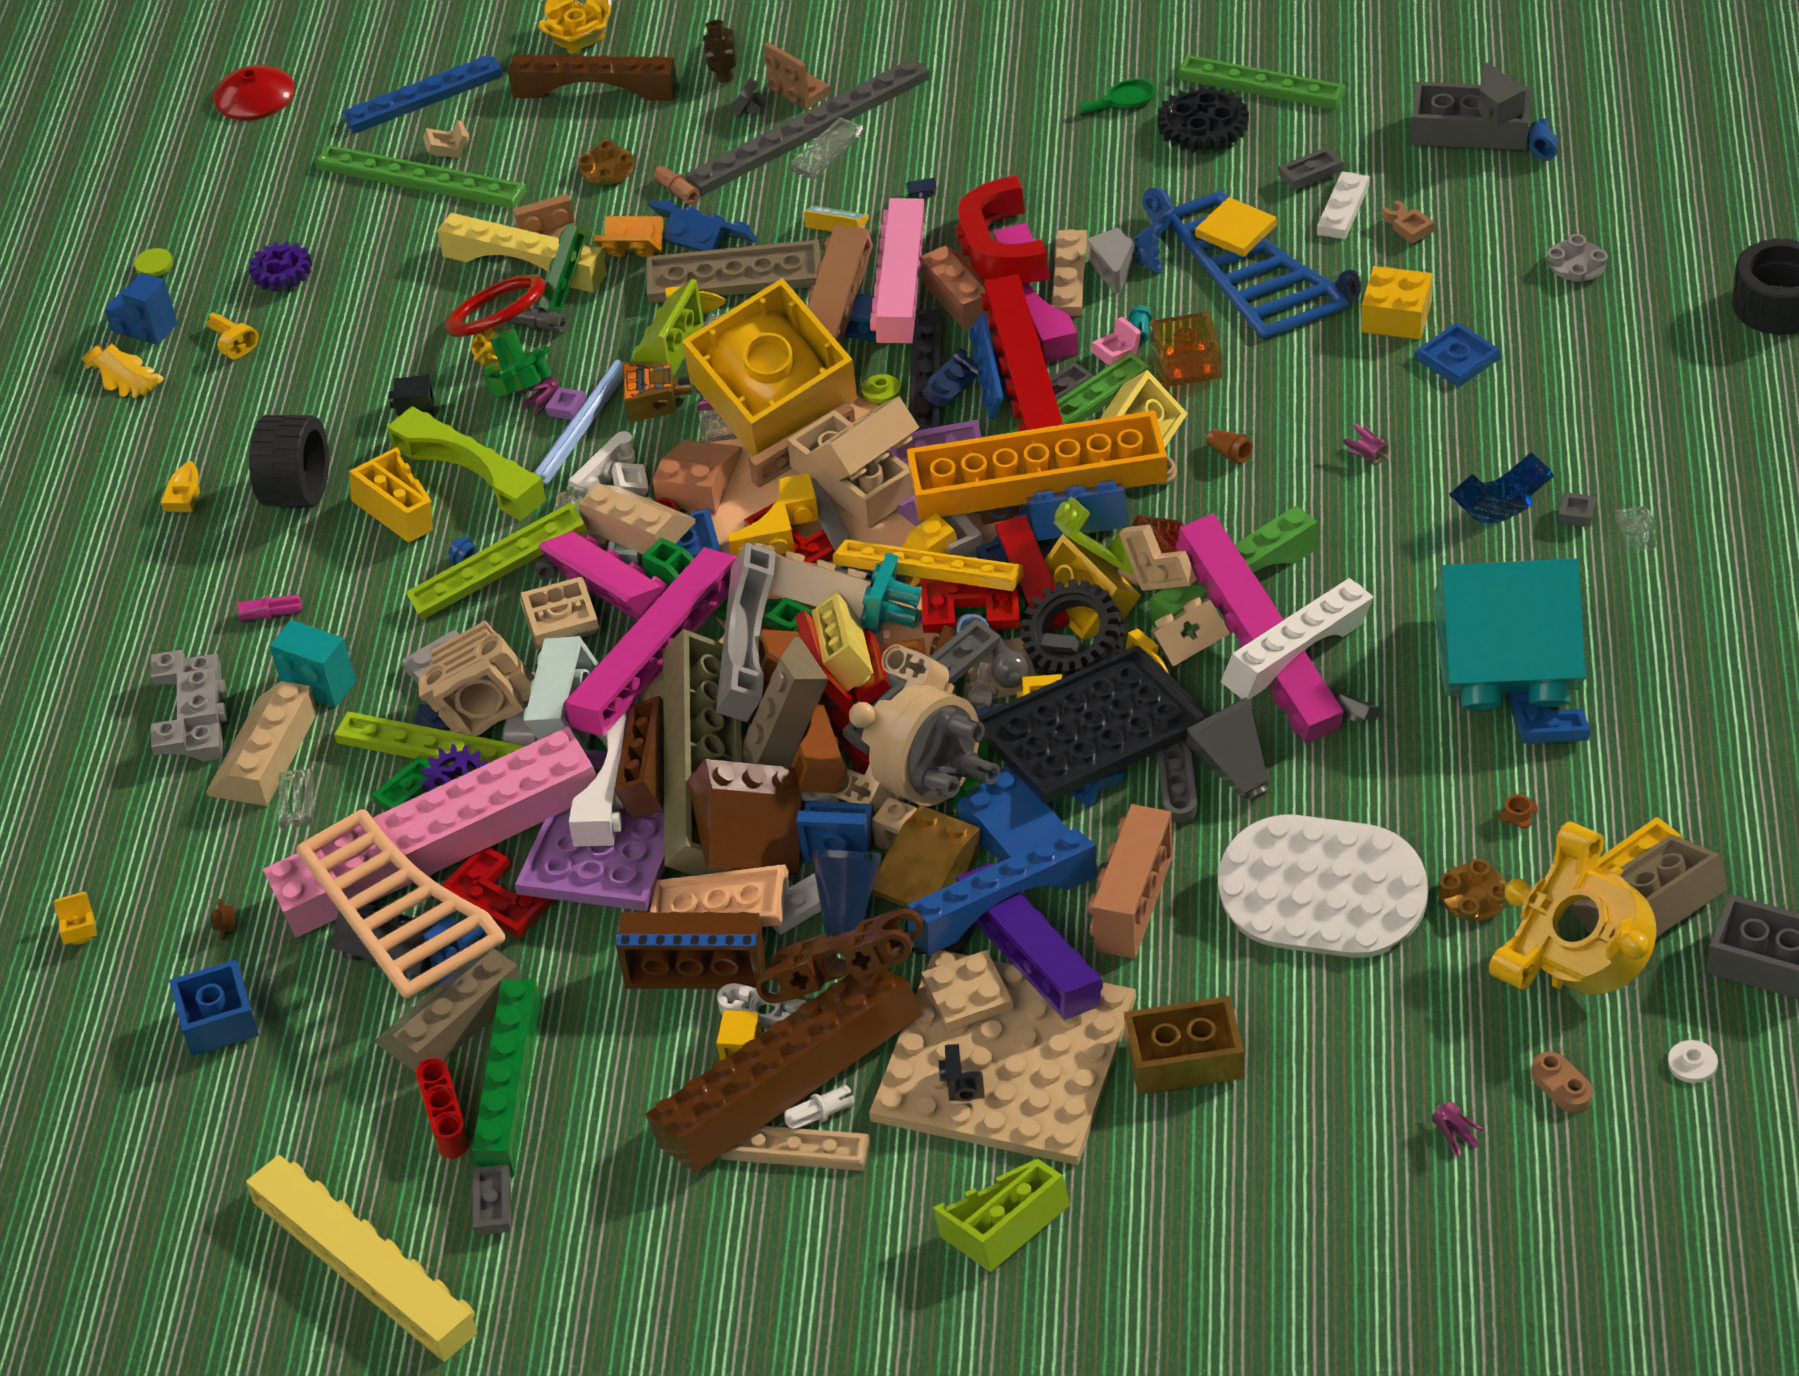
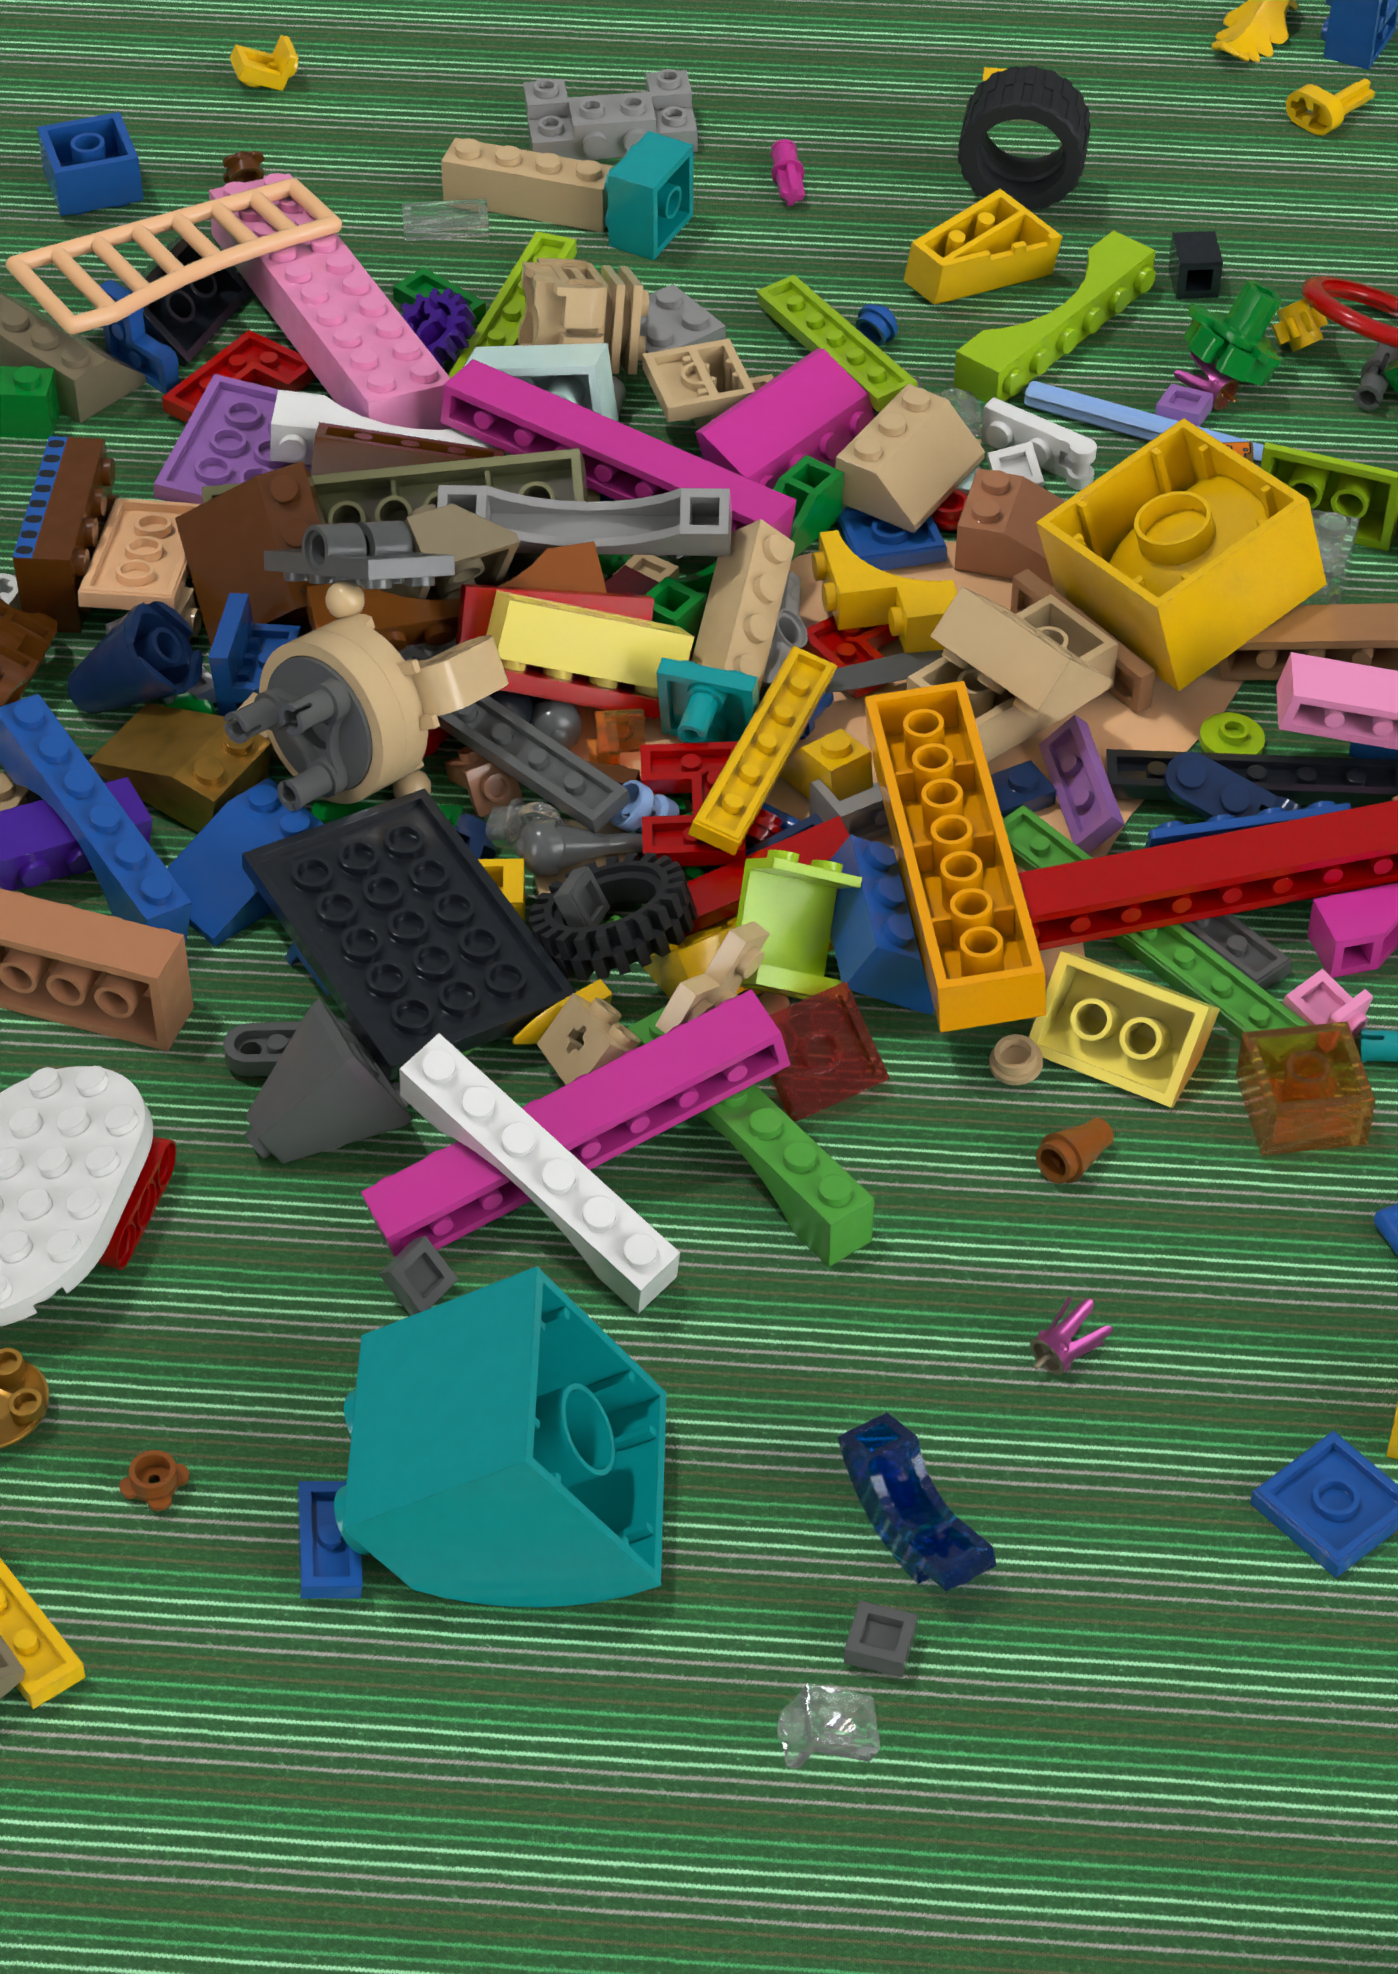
camera: 85 degrees right, 0 degrees up
none -> dark grey plate [264,521,455,589]

